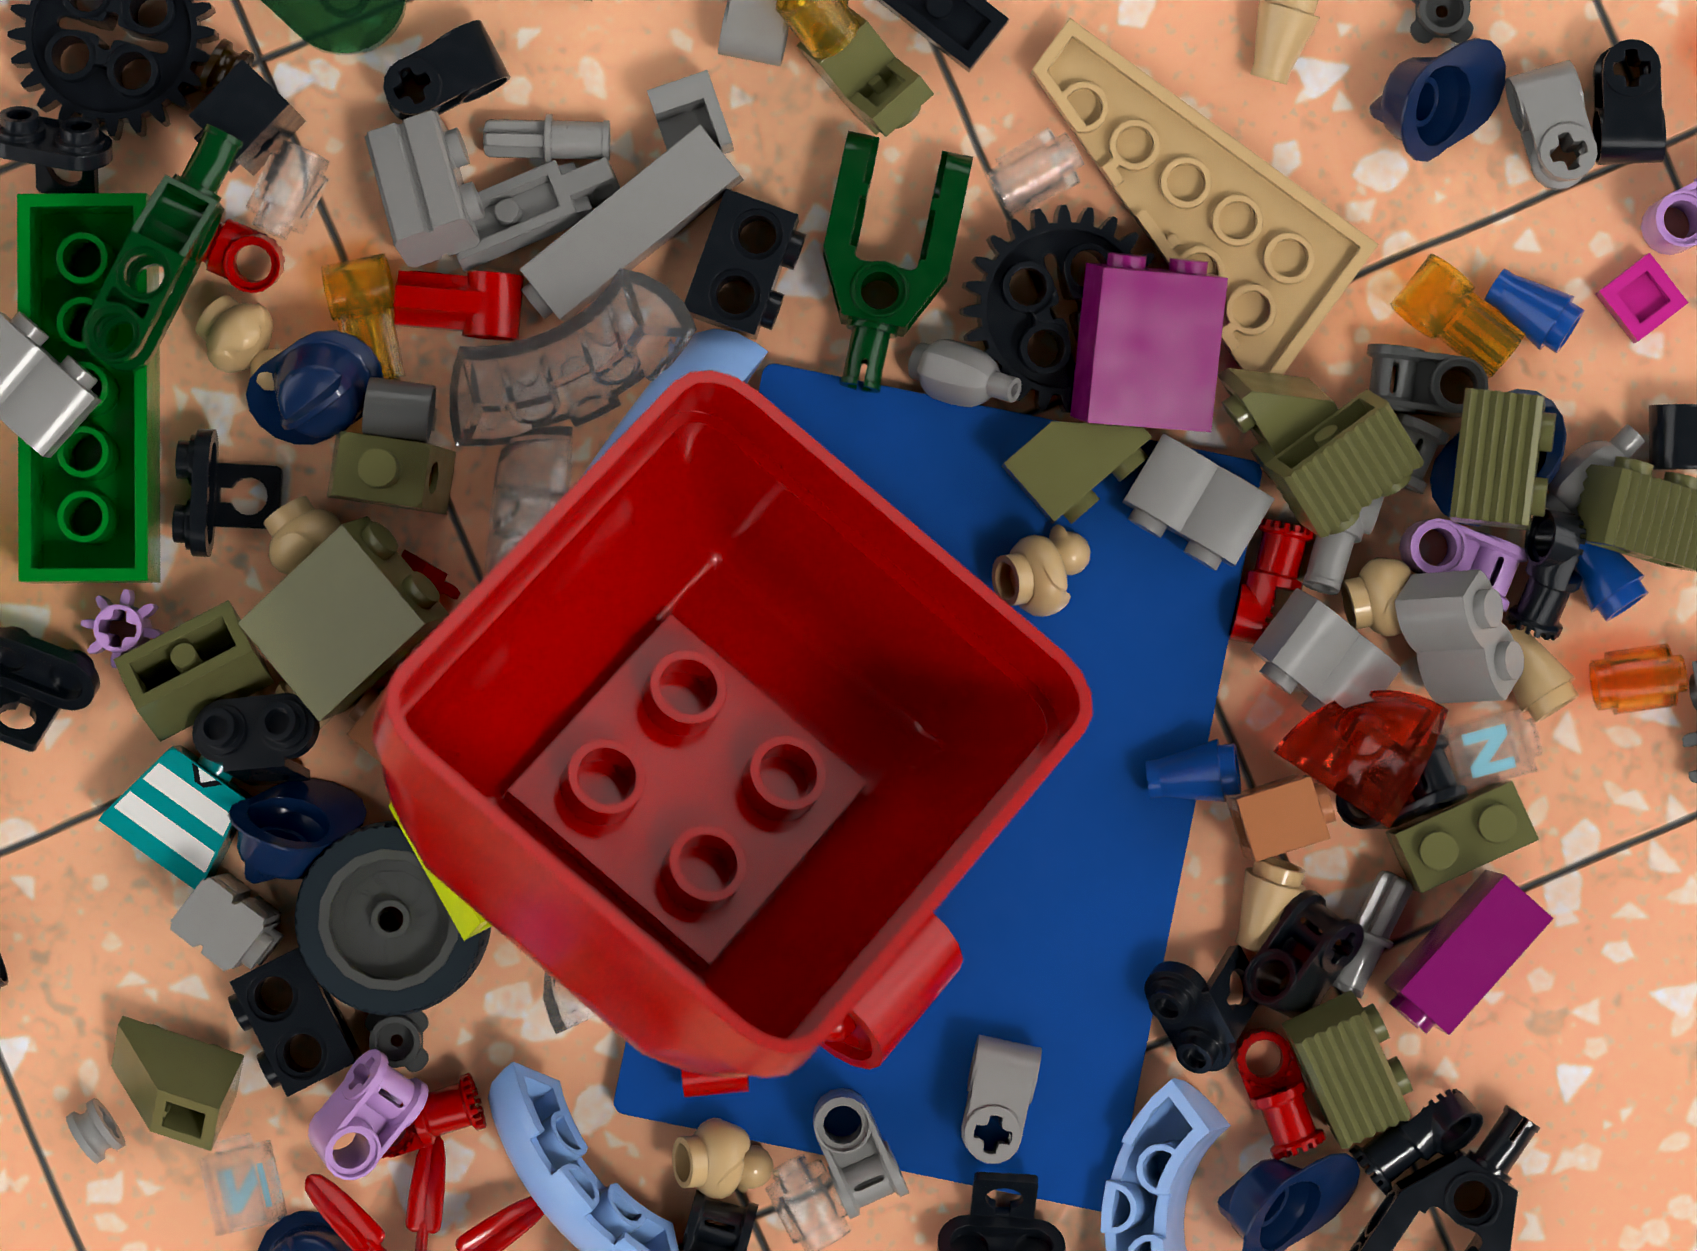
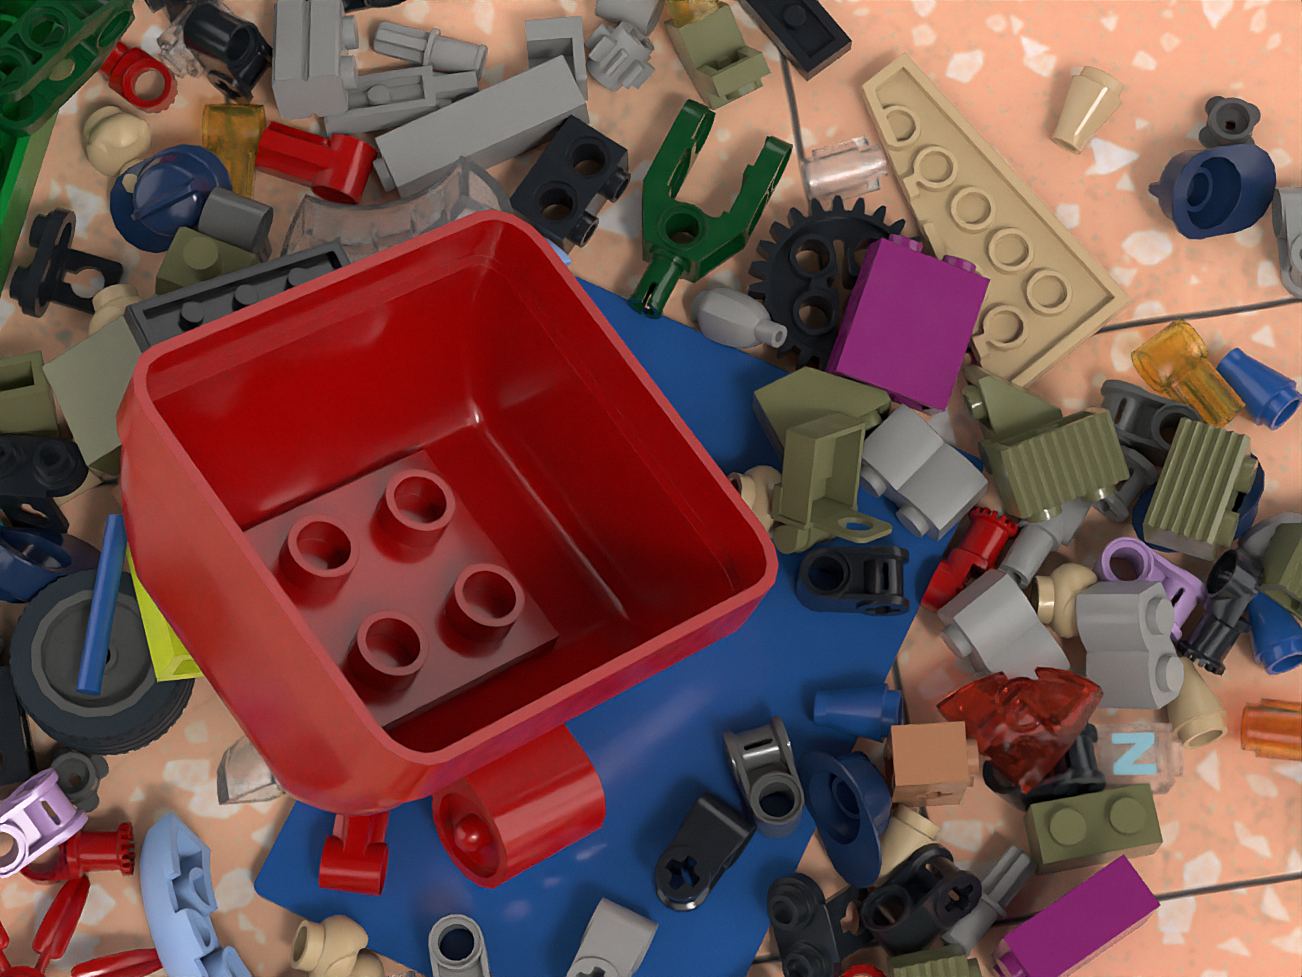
camera: 15 degrees right, 15 degrees down
none -> blue bar [76,514,128,695]
none -> black tile [123,239,351,354]
none -> black piece [183,3,273,106]
none -> light grey gear [585,21,655,92]
none -> black piece [655,791,758,912]
none -> dark grey piece [721,714,804,839]
none -> olive piece [771,412,892,554]
none -> black piece [795,546,910,617]
none -> dark blue piece [797,750,892,889]

